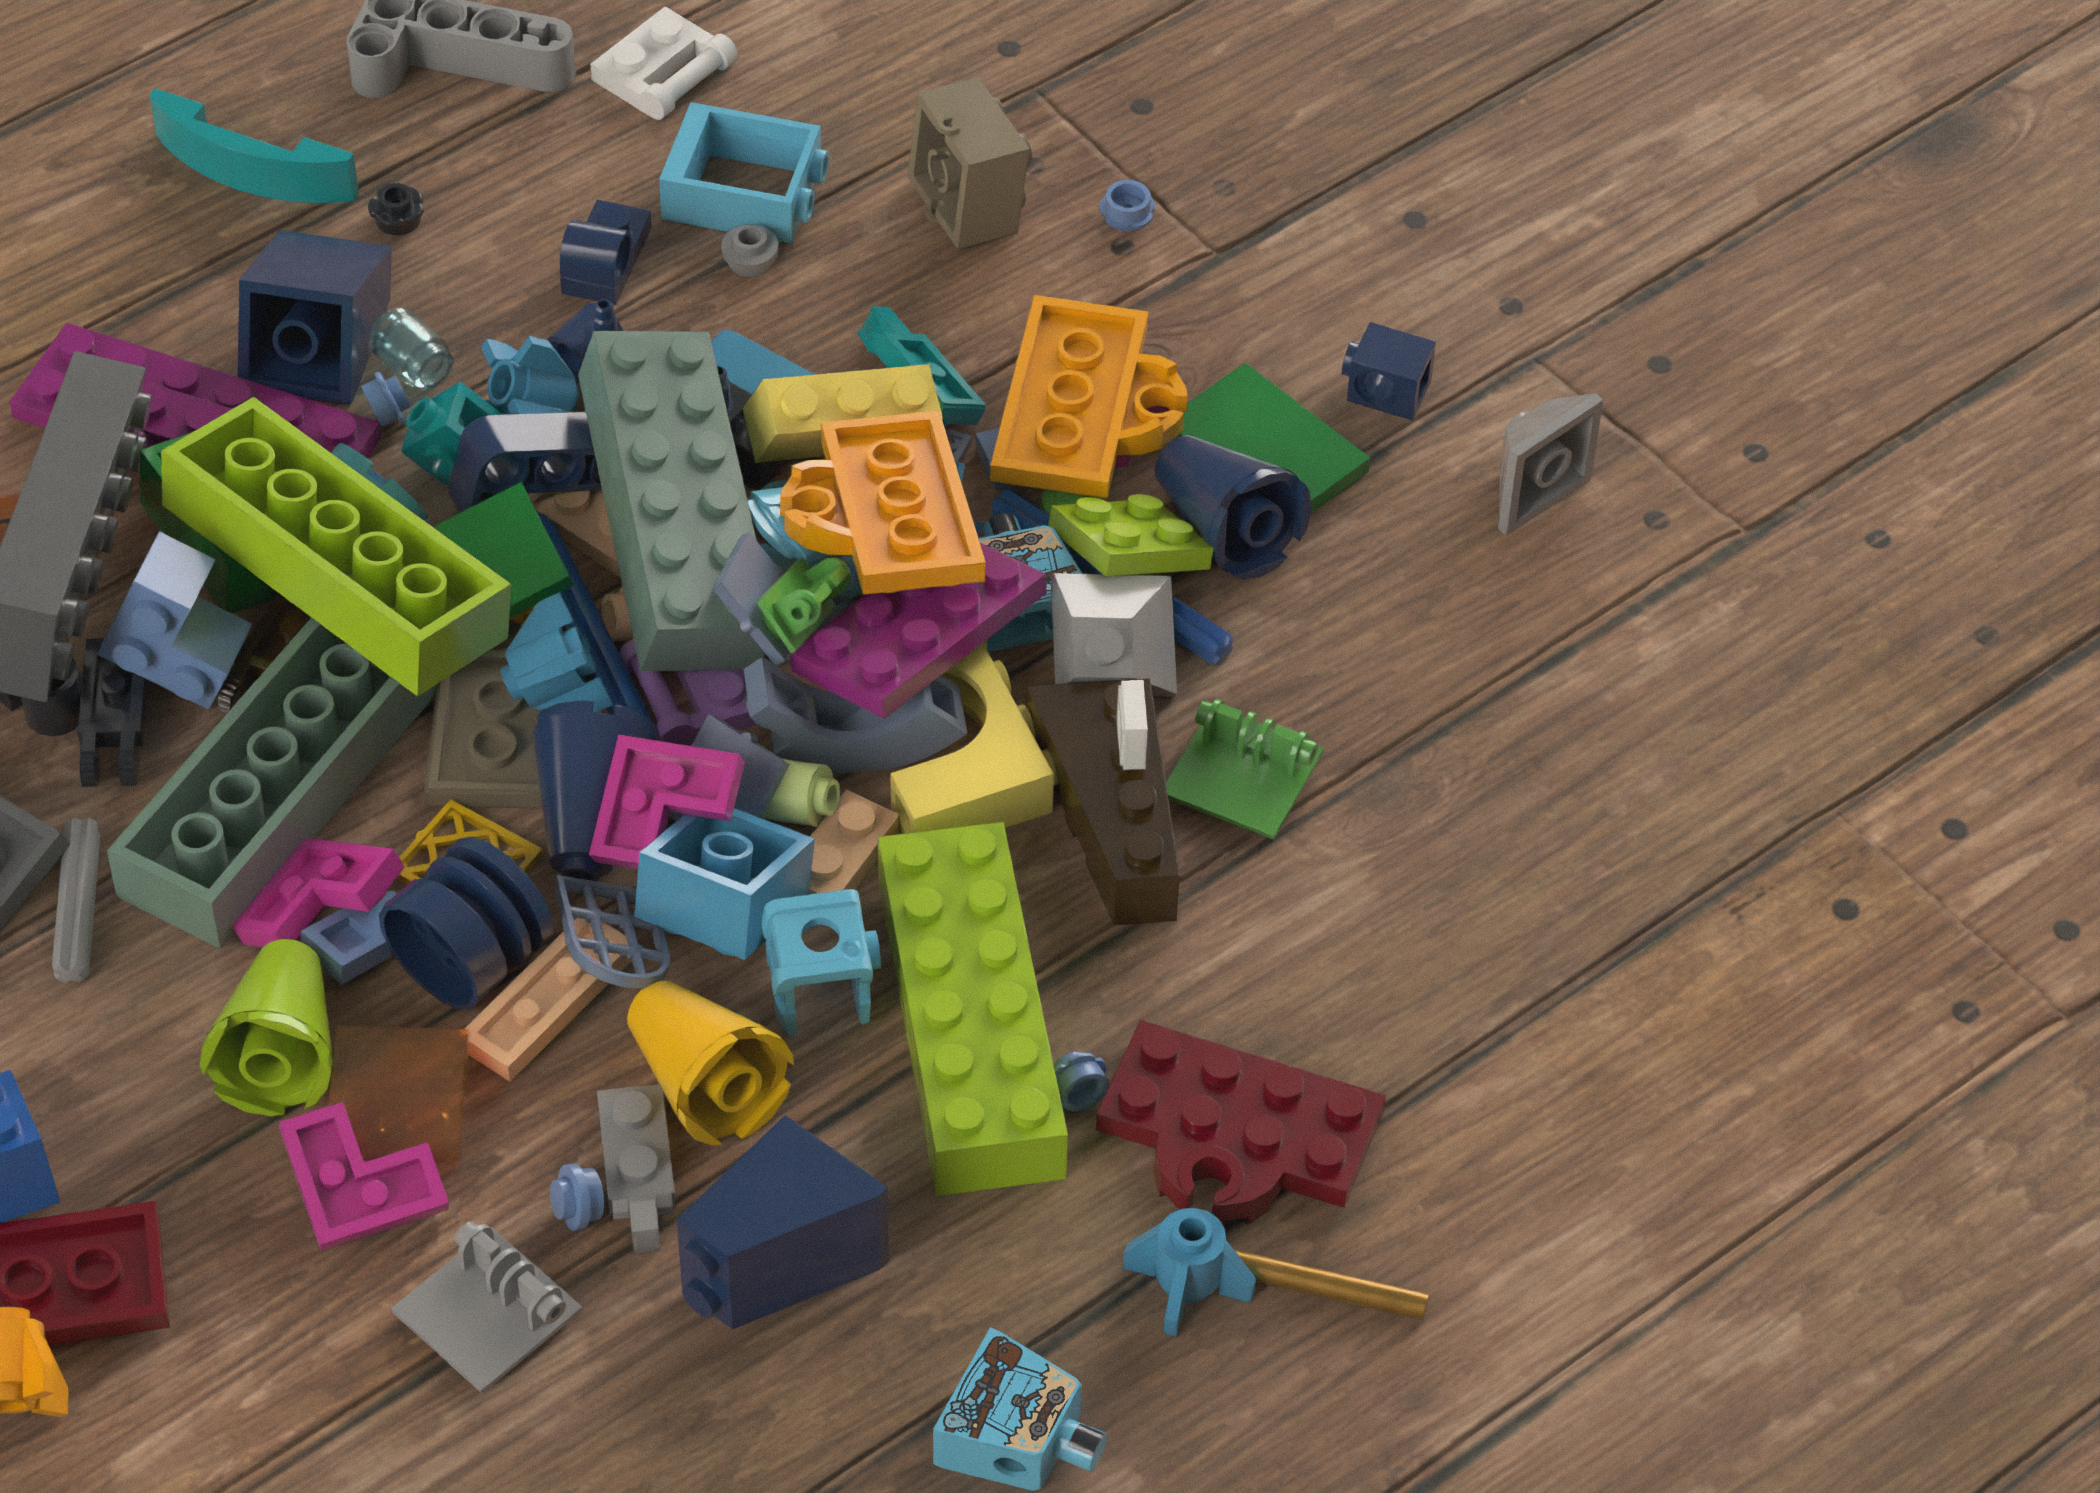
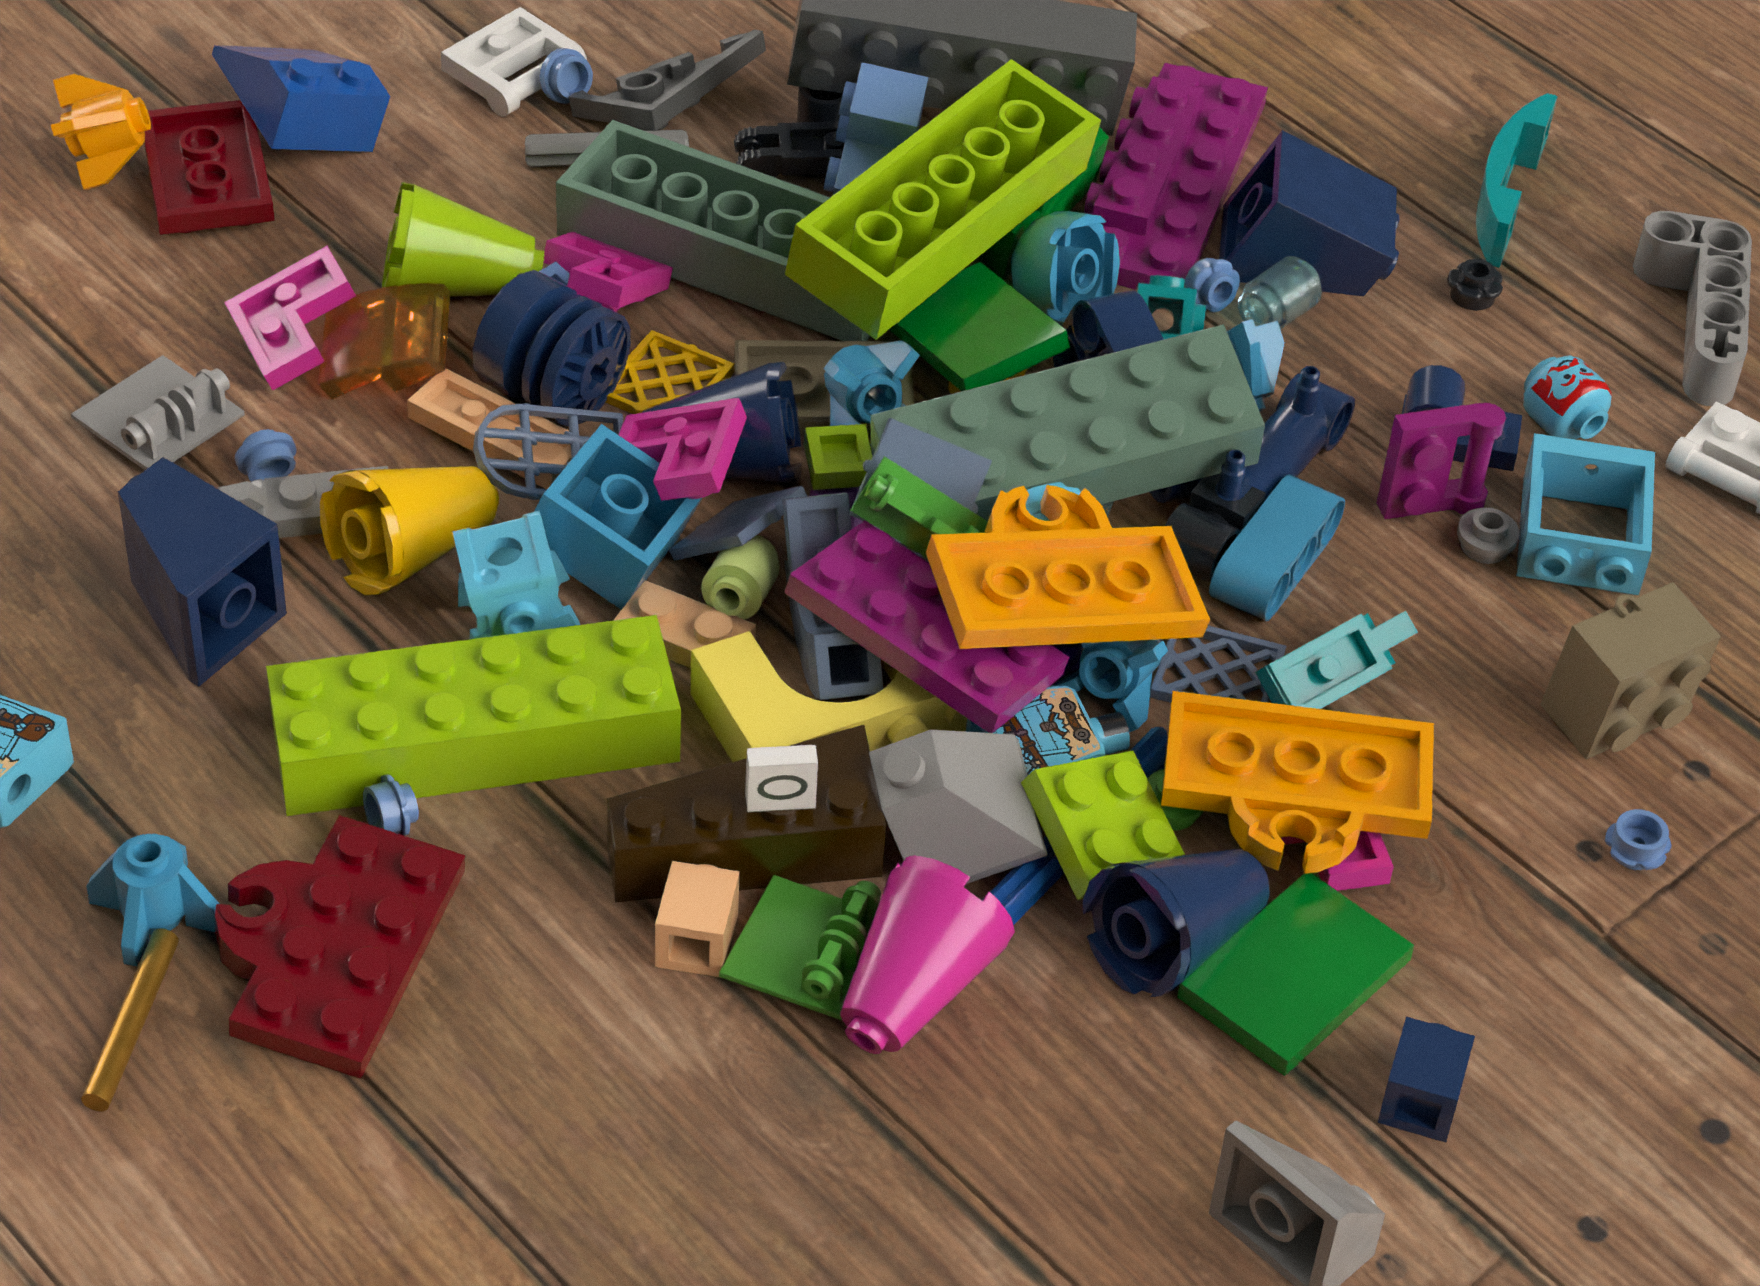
camera: 85 degrees right, 5 degrees down
light yellow brick [743,364,943,463] -> none
none -> light nougat brick [655,861,740,978]
none -> lime plate [803,424,873,490]
none -> dark pink cone [840,855,1015,1054]
none -> magenta plate [1376,403,1506,520]
none -> medium azure head [1523,355,1612,439]

